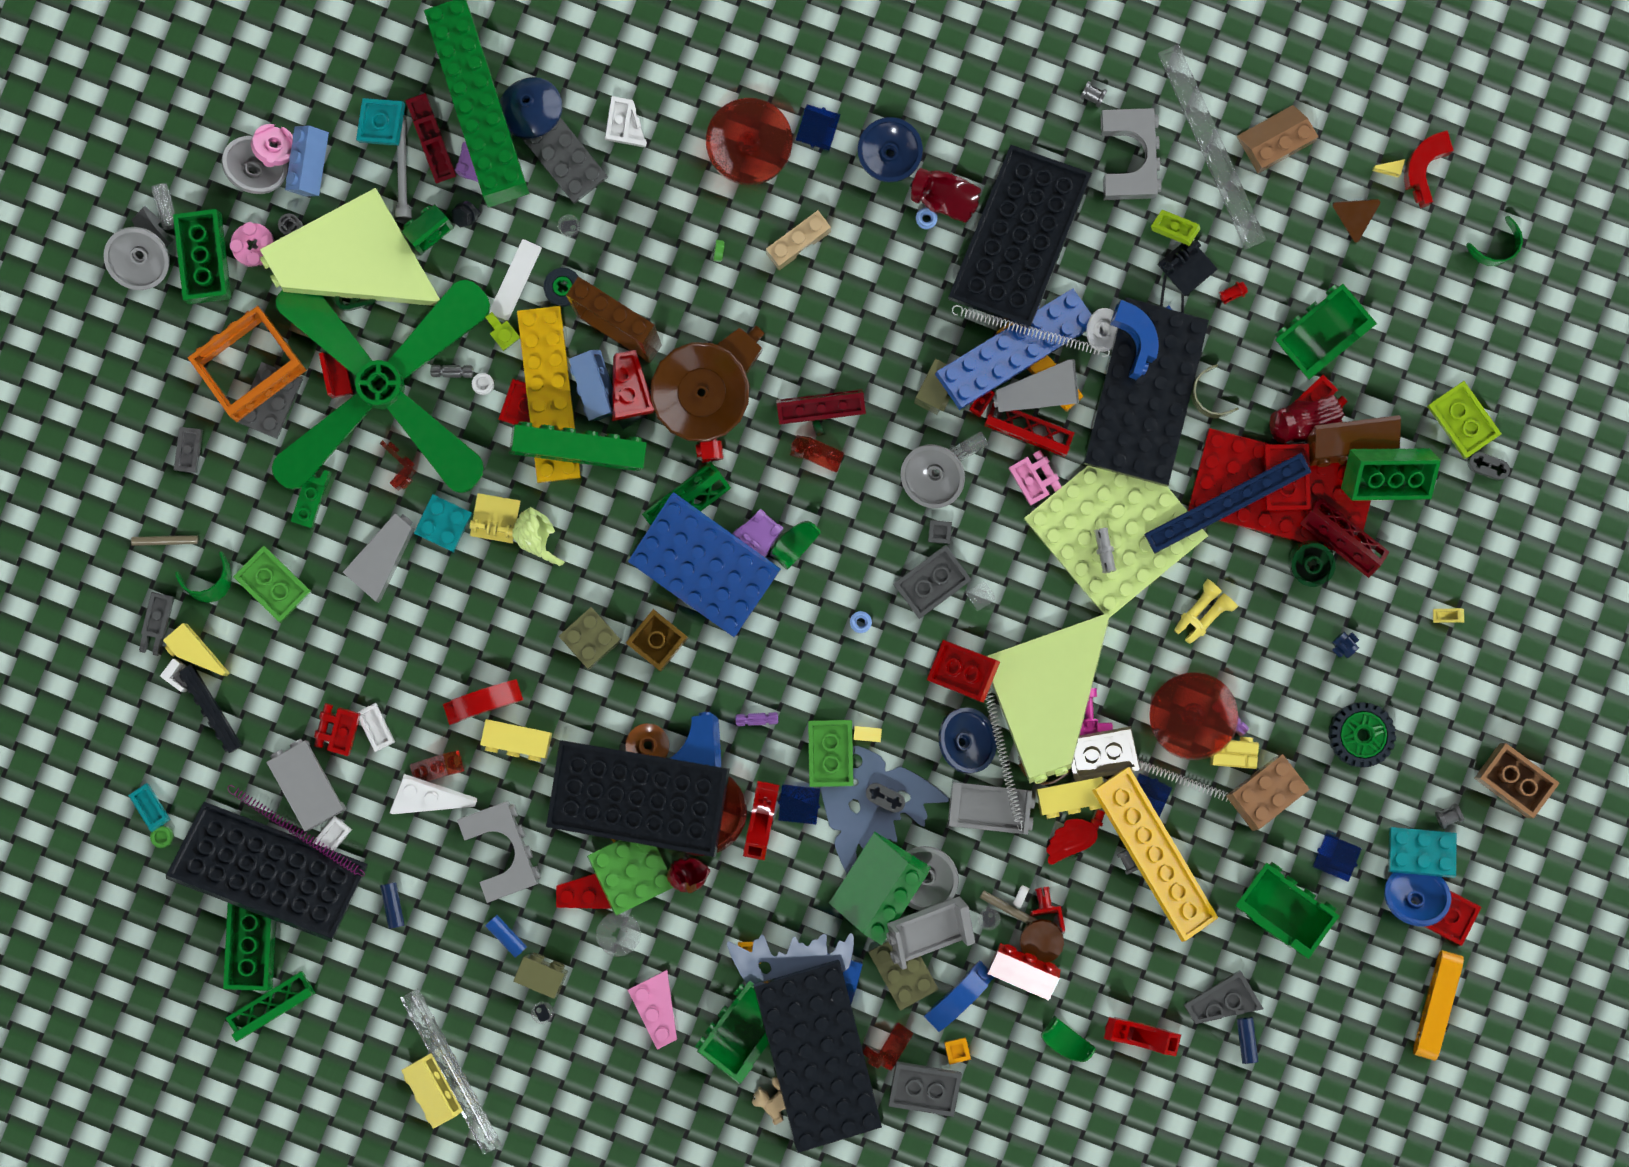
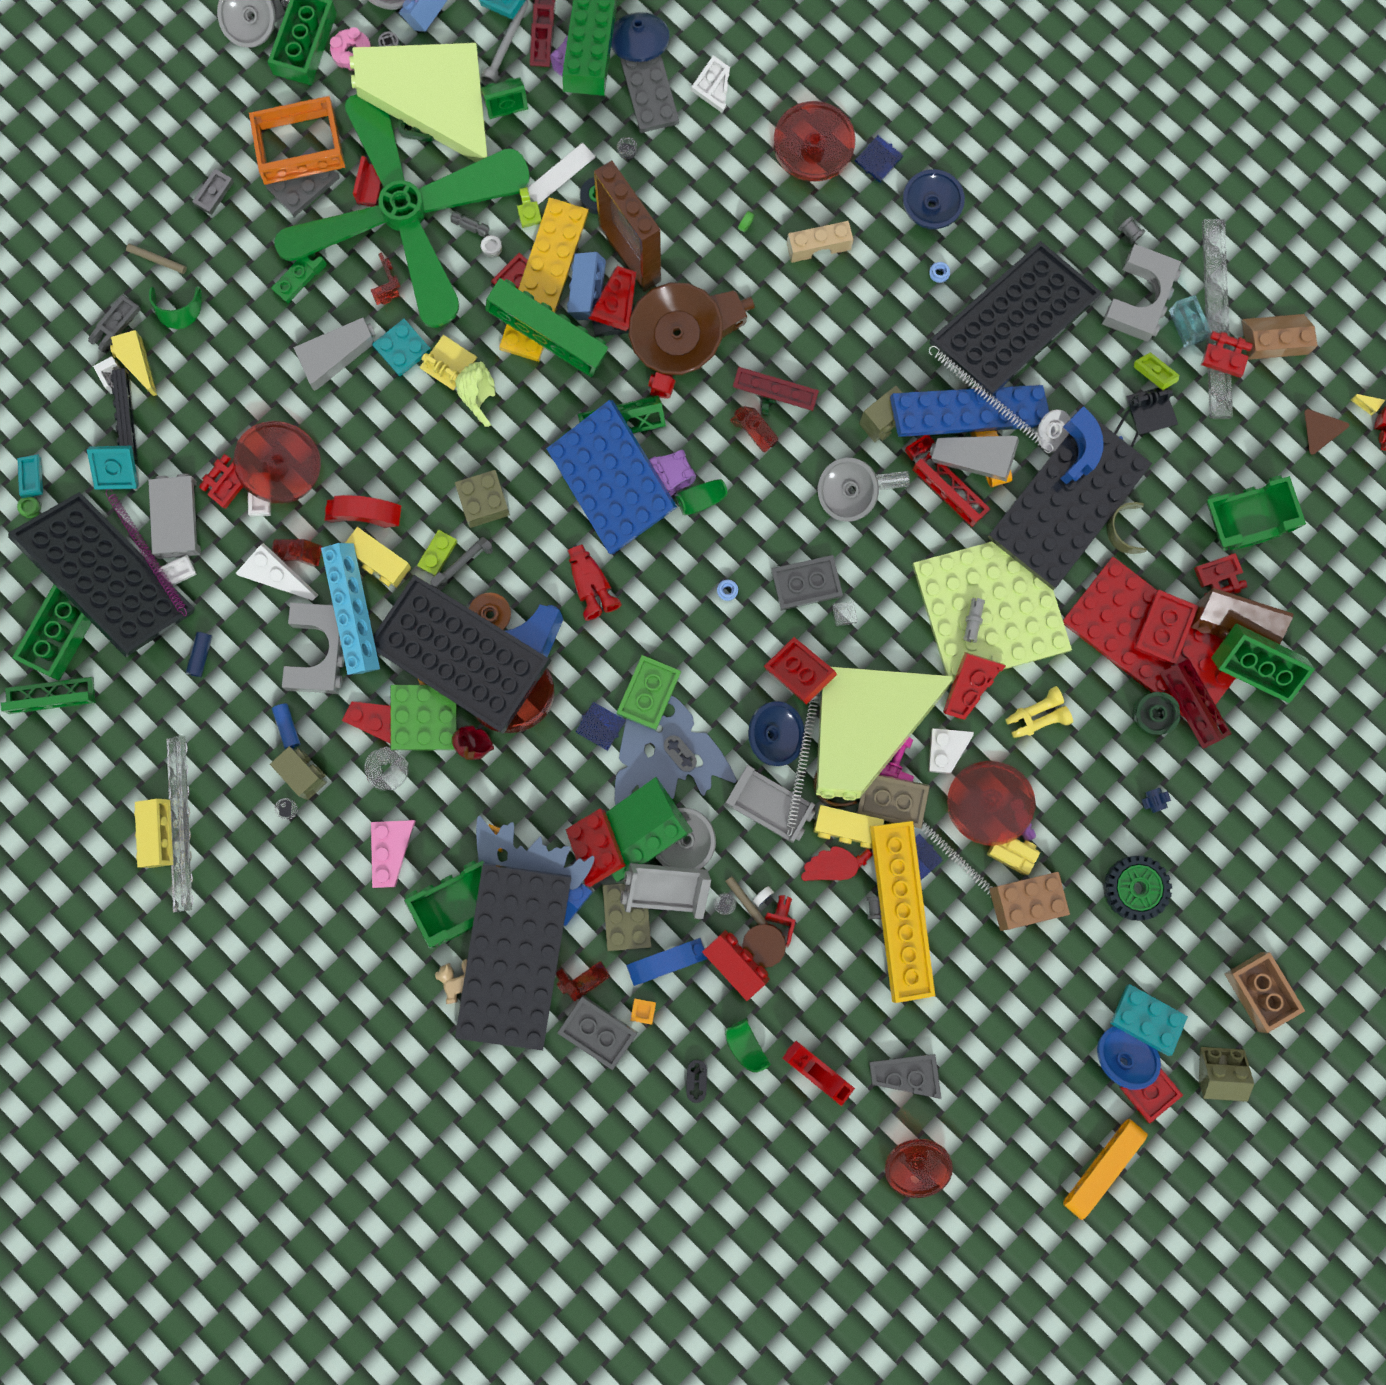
camera: 20 degrees right, 5 degrees down
bright green plate [233,546,312,623] -> none
black piece [451,200,481,228] -> none
pearl gold brick [626,609,688,671] -> none
medium lavender axle [735,712,779,726] -> none
red arch [743,781,779,860] -> none
light yellow piece [853,726,882,742] -> none
dark red hair [911,168,981,223] -> none
dark grey plate [928,520,952,544] -> none
bright pink plate [1008,450,1062,506] -> none
dark blue tile [1144,453,1311,554] -> none
red pin [1219,281,1248,305] -> none
green cylinder [1235,862,1340,959] -> none
dark blue piece [1236,1017,1259,1064] -> none
dark red hair [1270,395,1344,443] -> none
clear blue piece [1312,833,1362,882] -> none
lime plate [1427,381,1502,459] -> none
light yellow piece [1433,608,1464,623] -> none
flat silver bush [1435,803,1464,829] -> none
dark grey beam [1467,452,1510,480] -> none
none -> teal plate [87,446,139,490]
none -> clear red dish [233,421,321,503]
none -> medium azure brick [321,543,380,675]
none -> lime plate [417,530,458,576]
none -> dark grey hinge [430,536,493,591]
none -> red plate [565,808,625,887]
none -> red piece [568,544,622,621]
none -> black beam [686,1059,707,1103]
none -> clear red dish [885,1139,953,1198]
none -> white wing [928,728,974,774]
none -> red wing [943,652,1006,720]
none -> clear light blue brick [1169,295,1211,348]
none -> olive slope [1199,1047,1254,1102]
none -> red plate [1201,331,1253,378]

